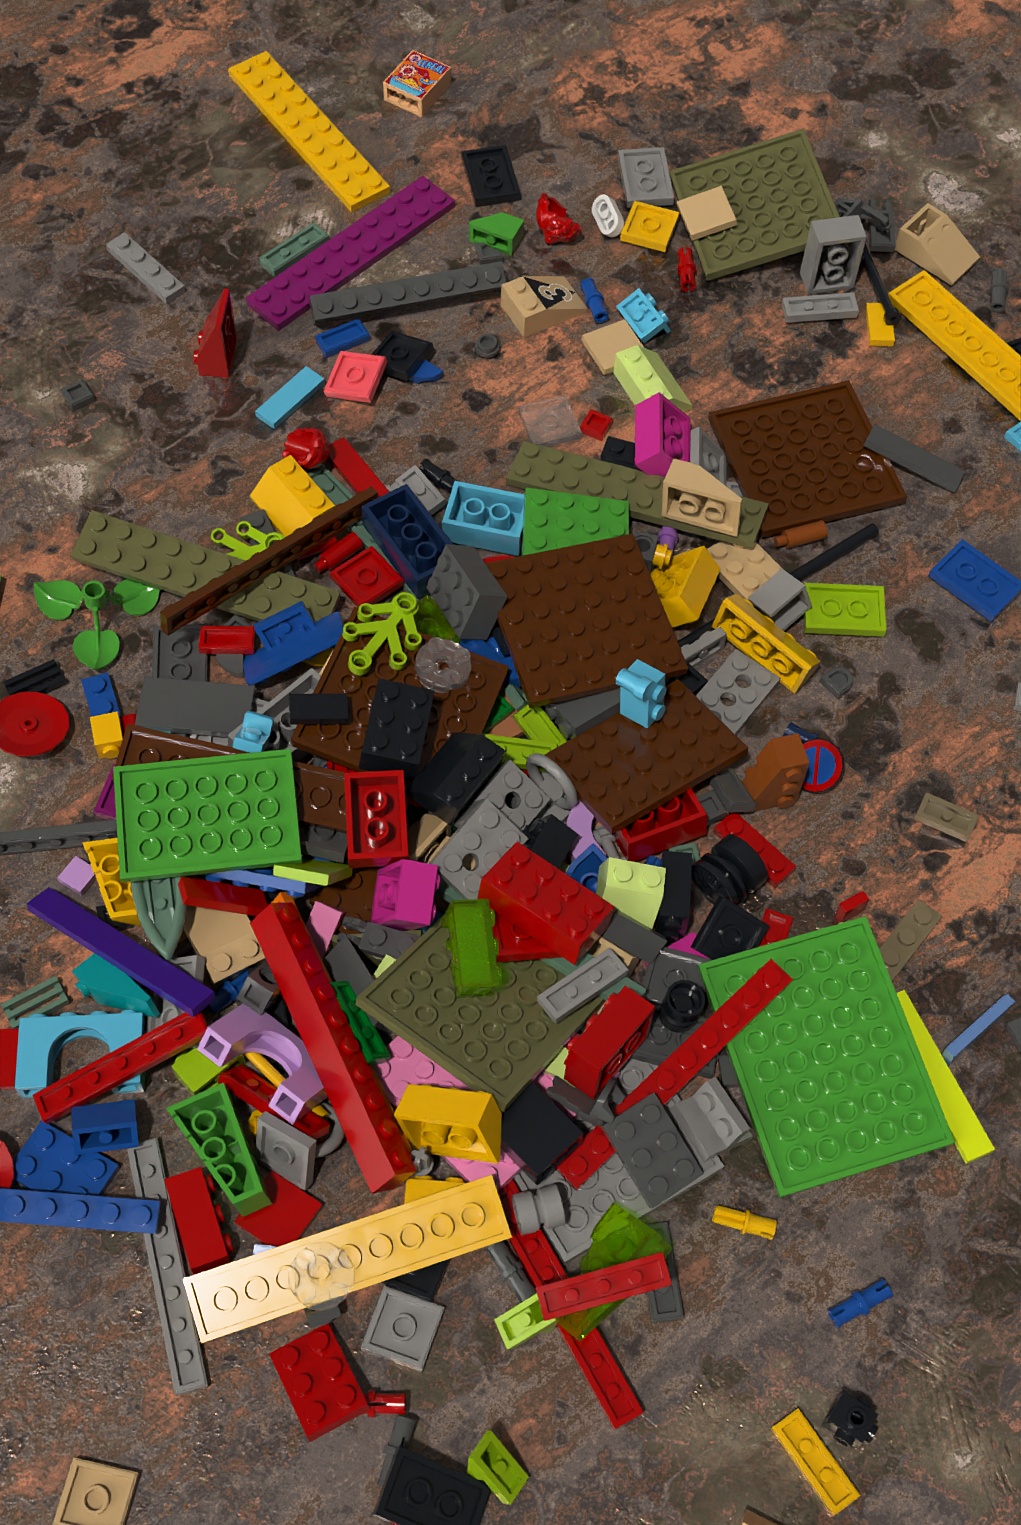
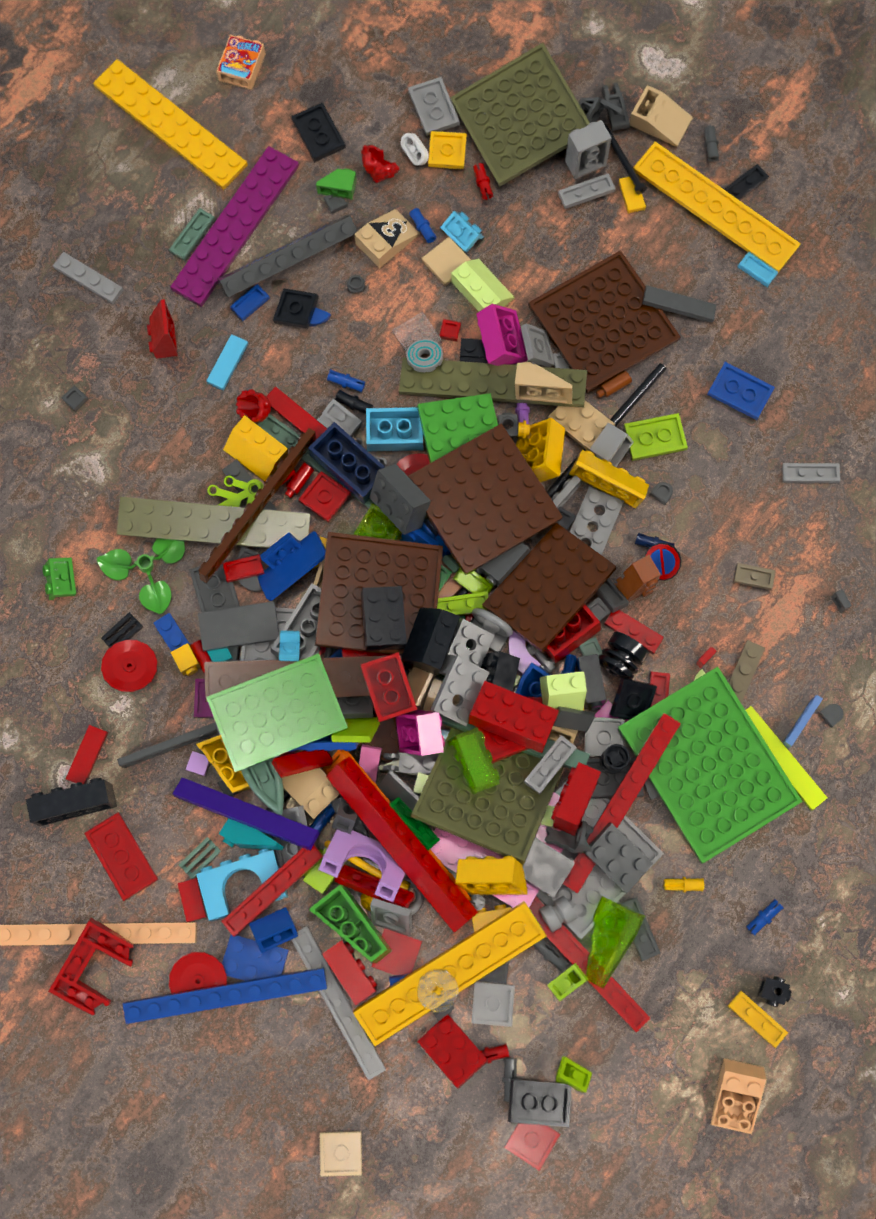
camera: 10 degrees left, 15 degrees up
black tile [289,694,348,725] -> none
coral tile [323,351,387,403] -> none
lime plant [342,592,422,675] -> none
clear plate [414,637,471,693] -> none
red plate [535,1252,672,1321] -> none
medium azure hinge [615,659,666,729] -> none
light grey bracket [670,1077,753,1162] -> none
tan tile [677,186,737,241] -> none
none -> blue pin [327,369,366,393]
none -> light grey tile [406,339,443,373]

